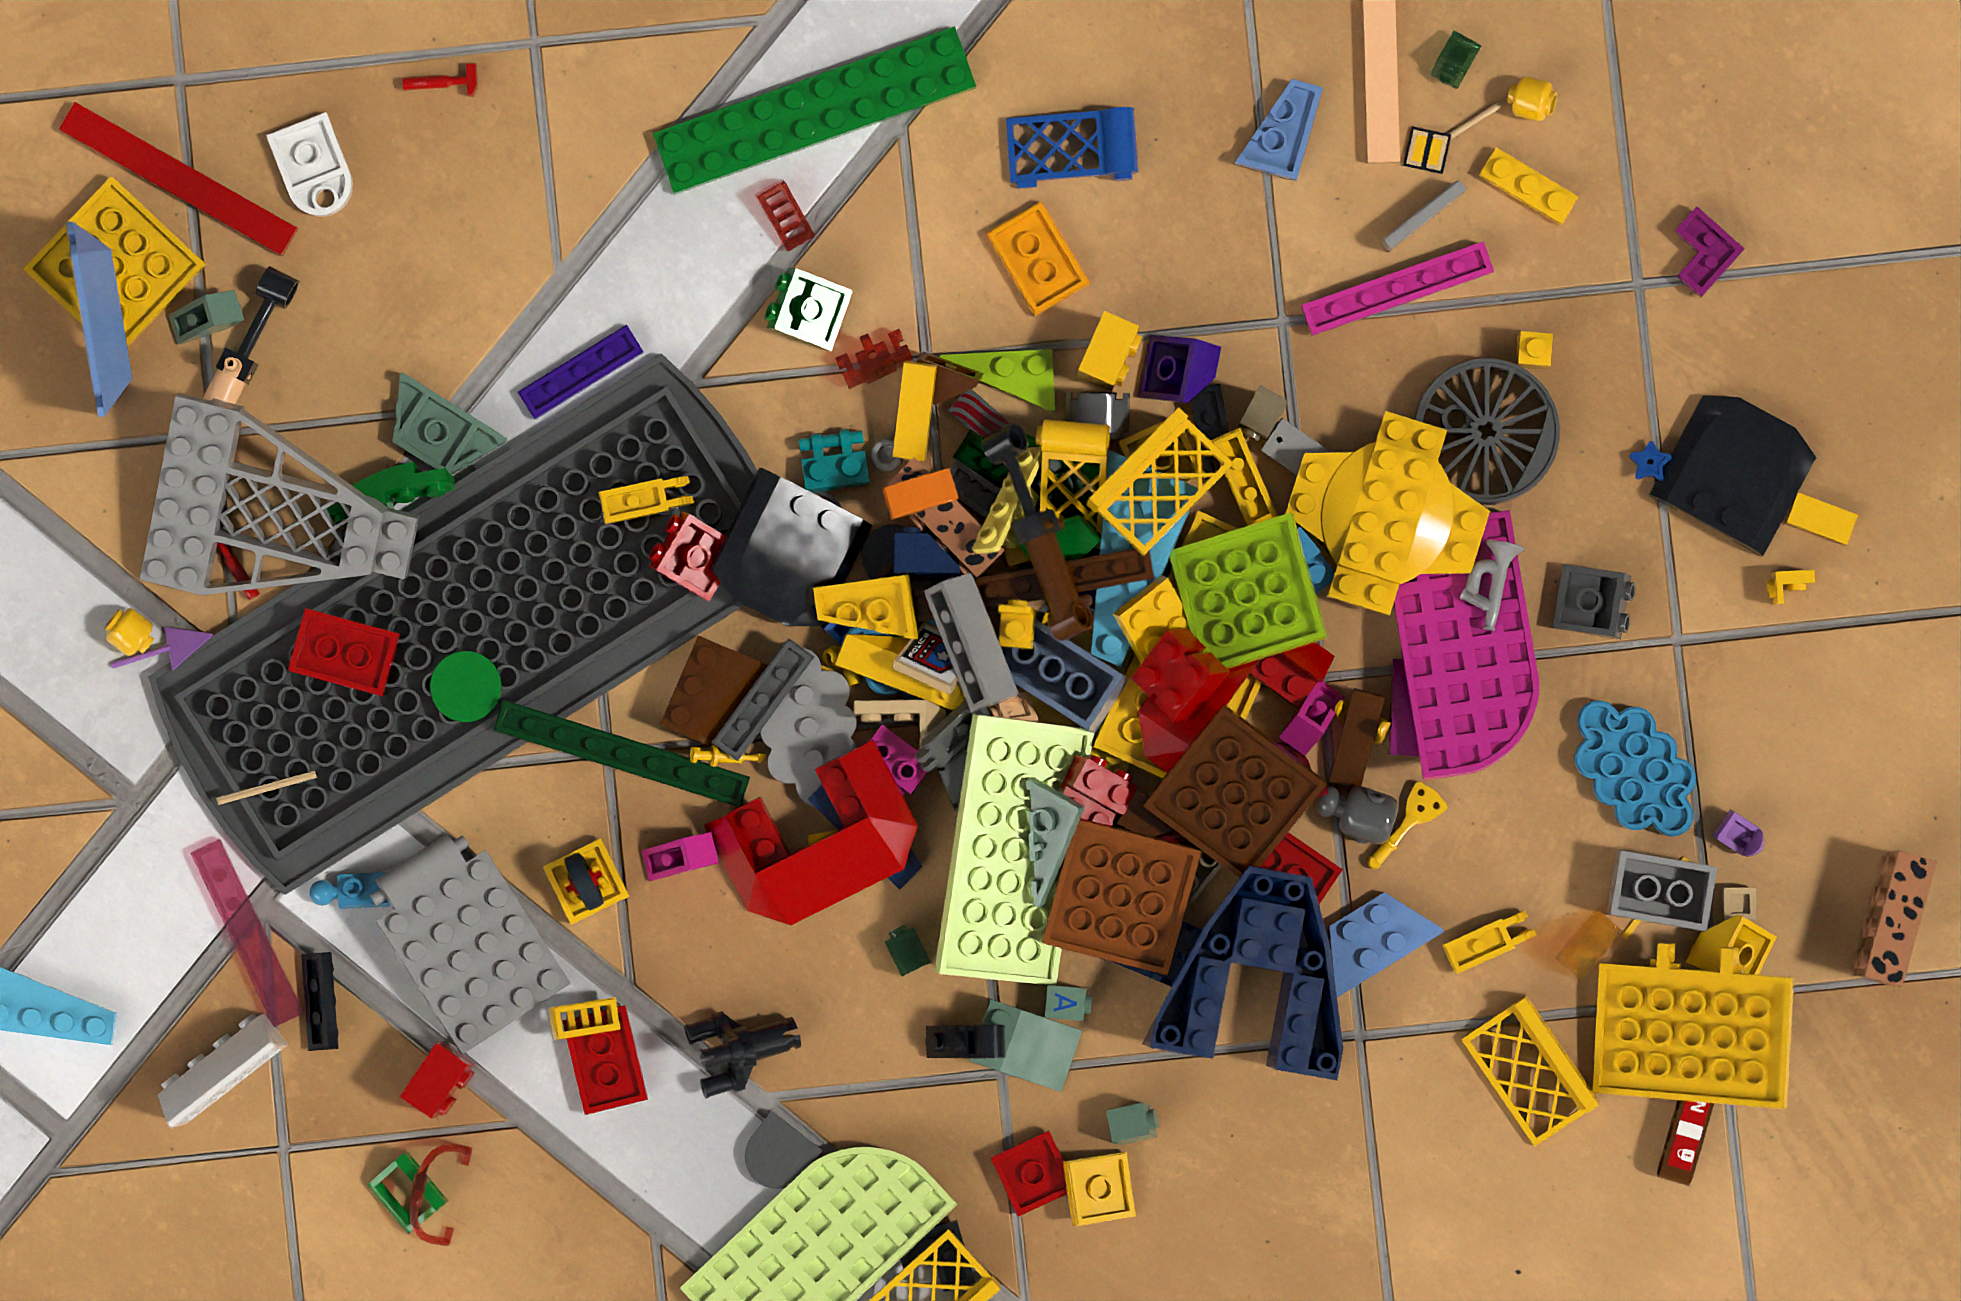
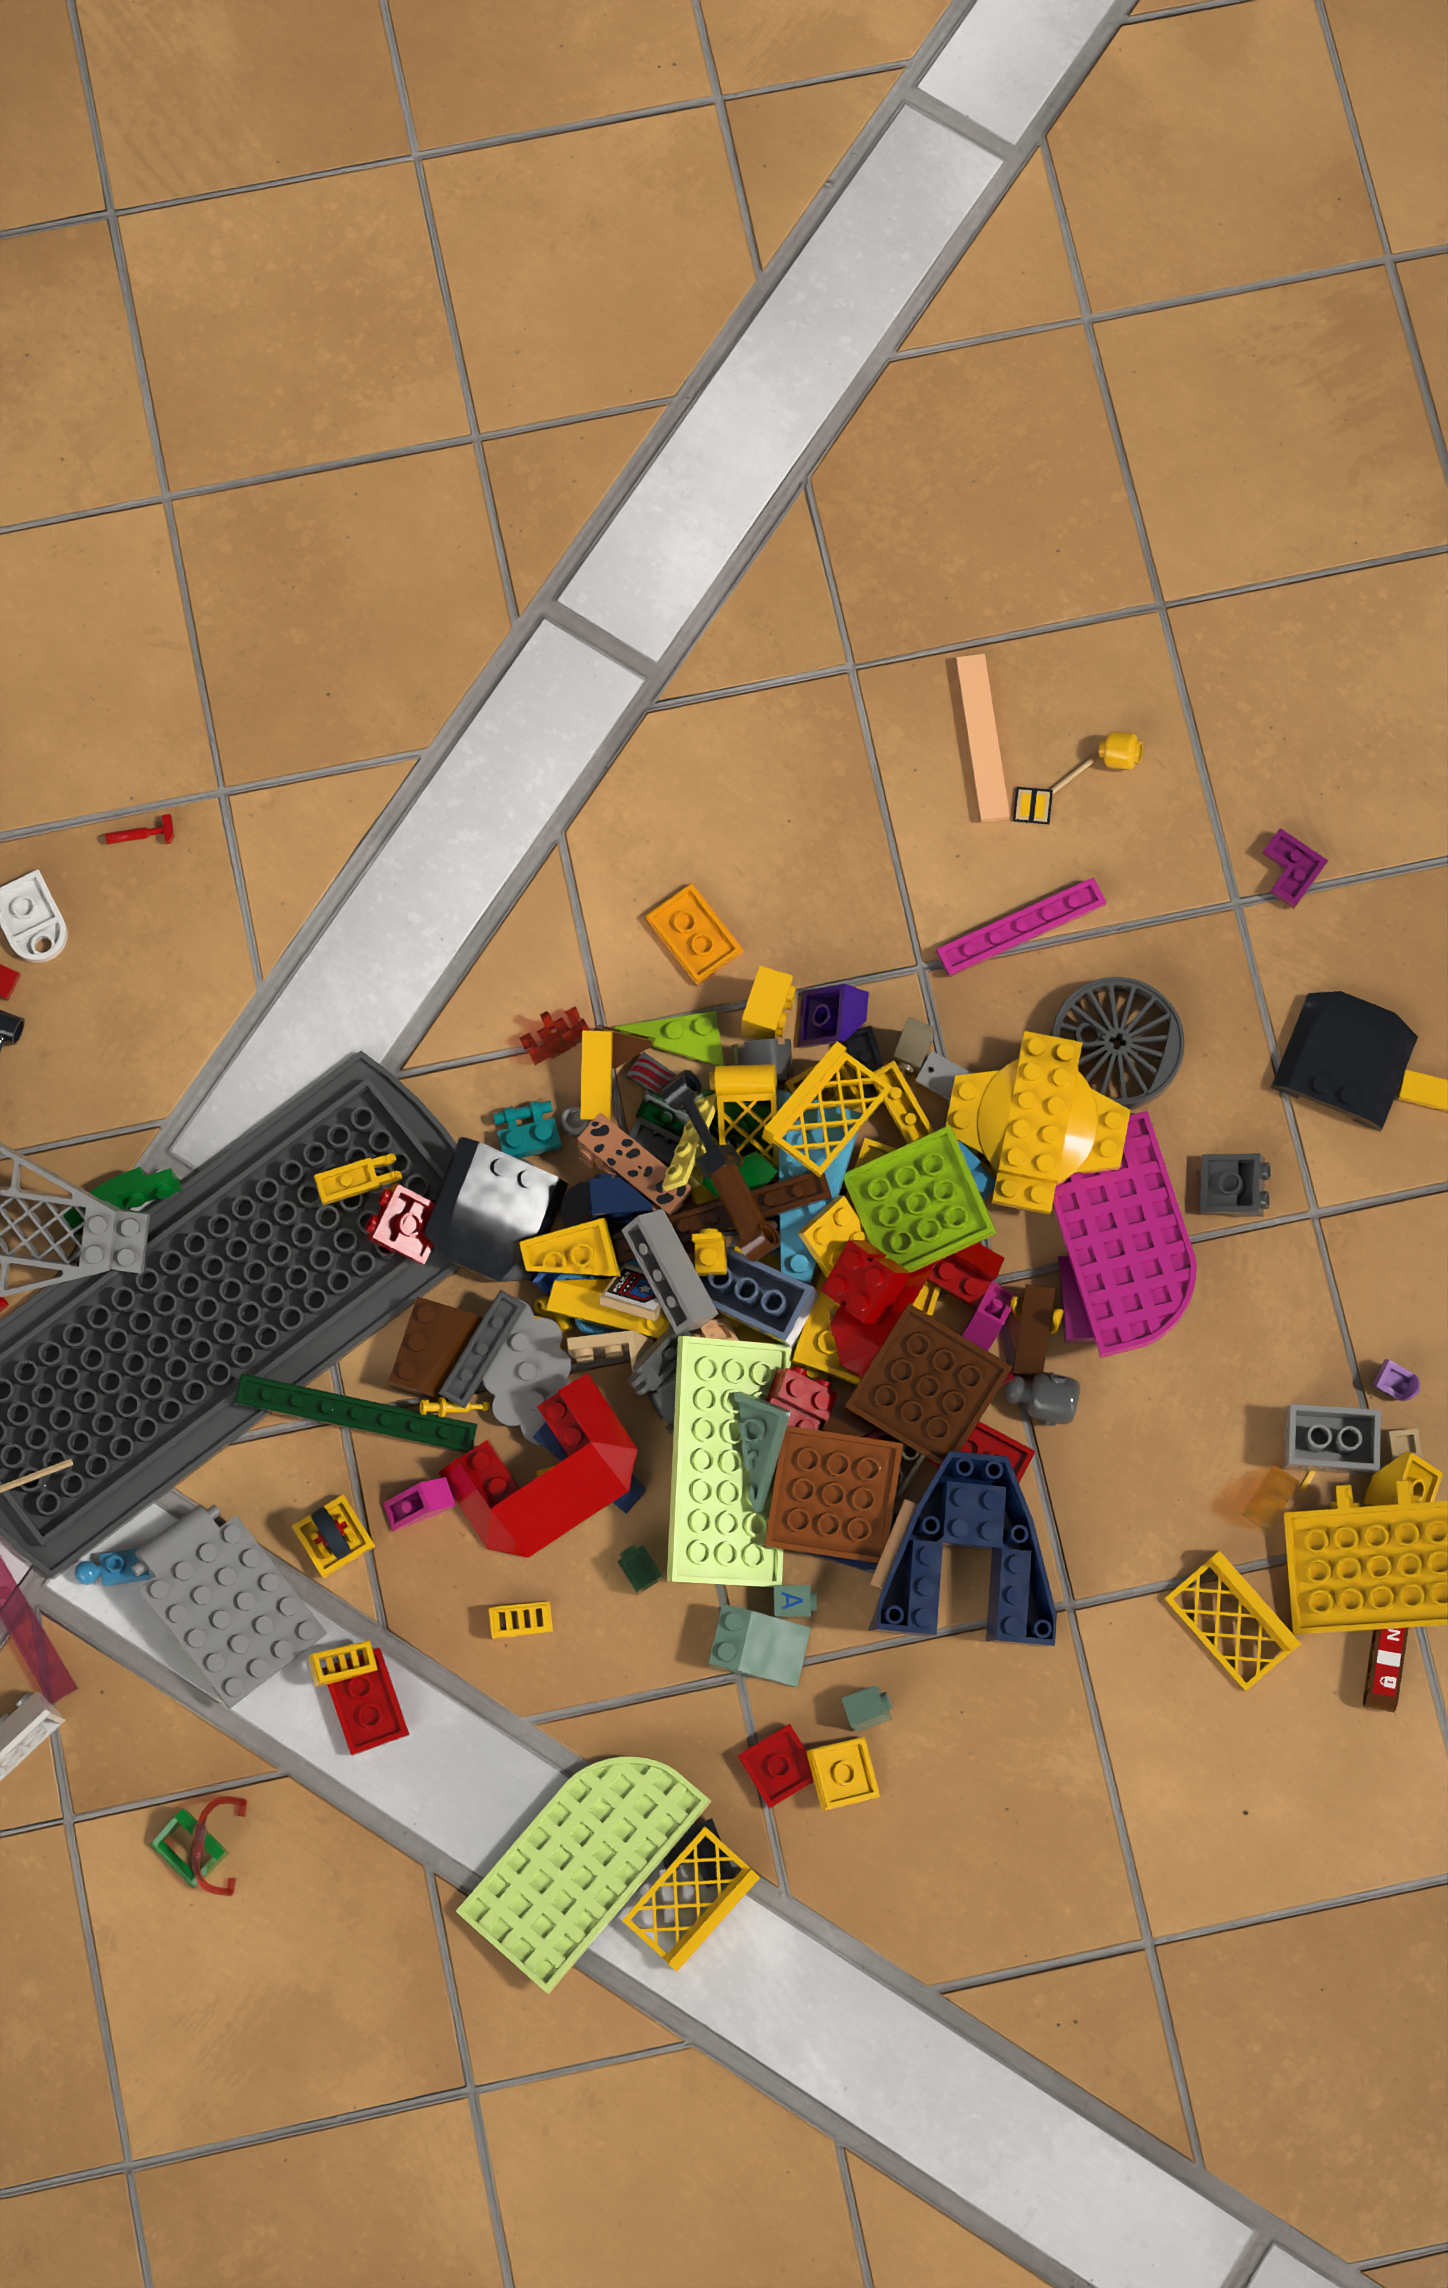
camera: 10 degrees left, 10 degrees down
red plate [288,608,400,697] -> none
black plate [301,952,339,1051] -> none
sand green wing [393,372,507,475] -> none
red piece [399,1041,475,1119] -> none
green sticker [430,651,501,722] -> none
dark purple tile [518,325,644,420] -> none
green plate [653,26,977,195] -> none
black wheel [684,1011,801,1099] -> none
dark grey tile [745,1111,823,1189] -> none
clear red slope [754,179,815,252] -> none
plate [764,268,853,351] -> none
dark pink brick [871,725,928,795] -> none
orange slope [882,468,959,520] -> none
black plate [925,1025,1005,1058] -> none
blue piece [1006,107,1139,189] -> none
medium blue wing [1234,79,1323,181] -> none
medium blue wing [1329,892,1444,997] -> none
yellow piece [1367,781,1448,870] -> none
light grey tile [1382,180,1467,252] -> none
clear green bracket [1430,30,1482,89] -> none
yellow hinge [1442,910,1536,975] -> none
light grey piece [1460,540,1525,631] -> none
yellow plate [1479,147,1578,226] -> none
yellow brick [1515,331,1553,370] -> none
dark azure plate [1574,700,1696,837] -> none
blue plate [1629,441,1672,481] -> none
yellow bracket [1766,570,1815,605] -> none
none -> yellow slope [489,1601,553,1640]
none -> light nougat piece [870,1500,917,1590]

